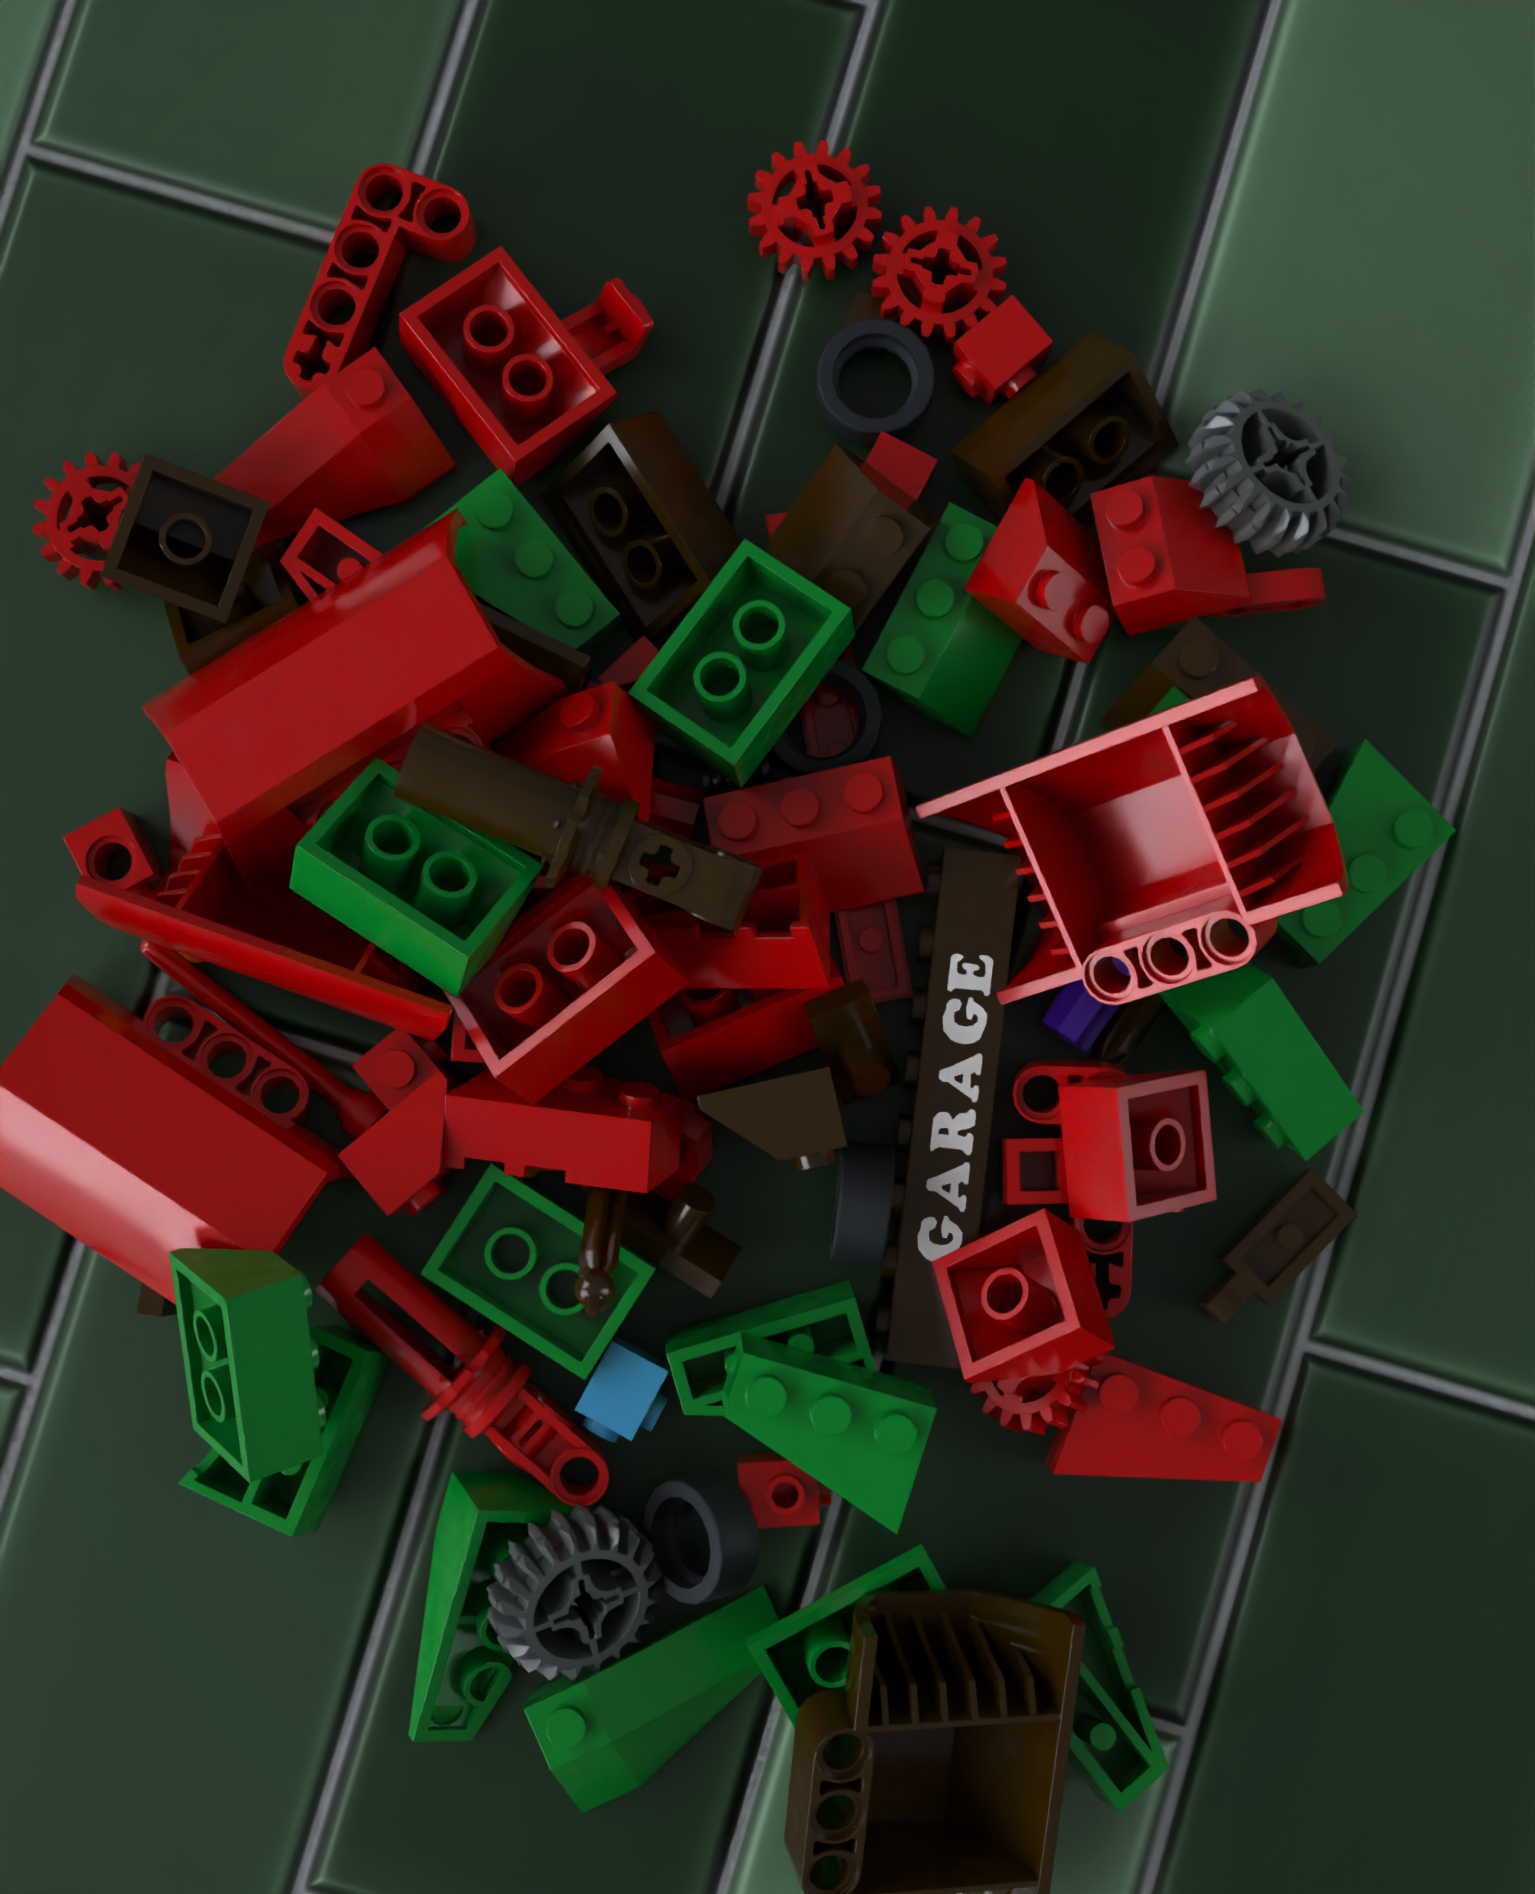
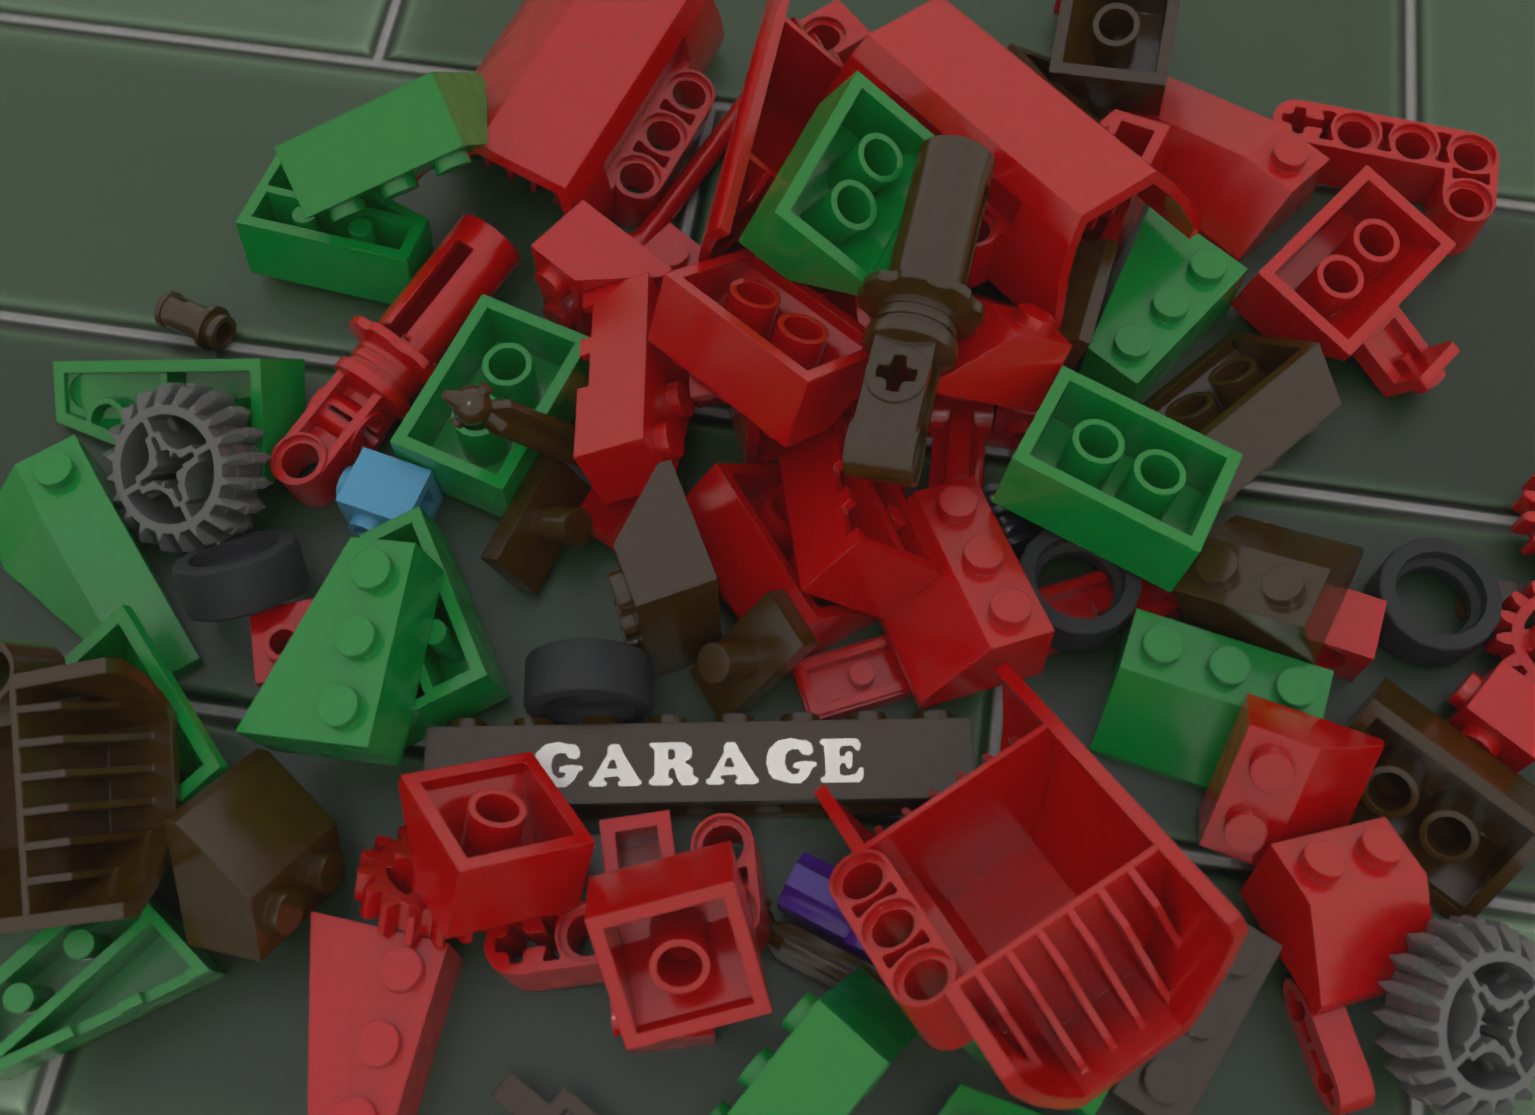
camera: 80 degrees right, 20 degrees down
none -> dark brown pin [154,291,236,352]
none -> dark brown slope [163,748,345,962]

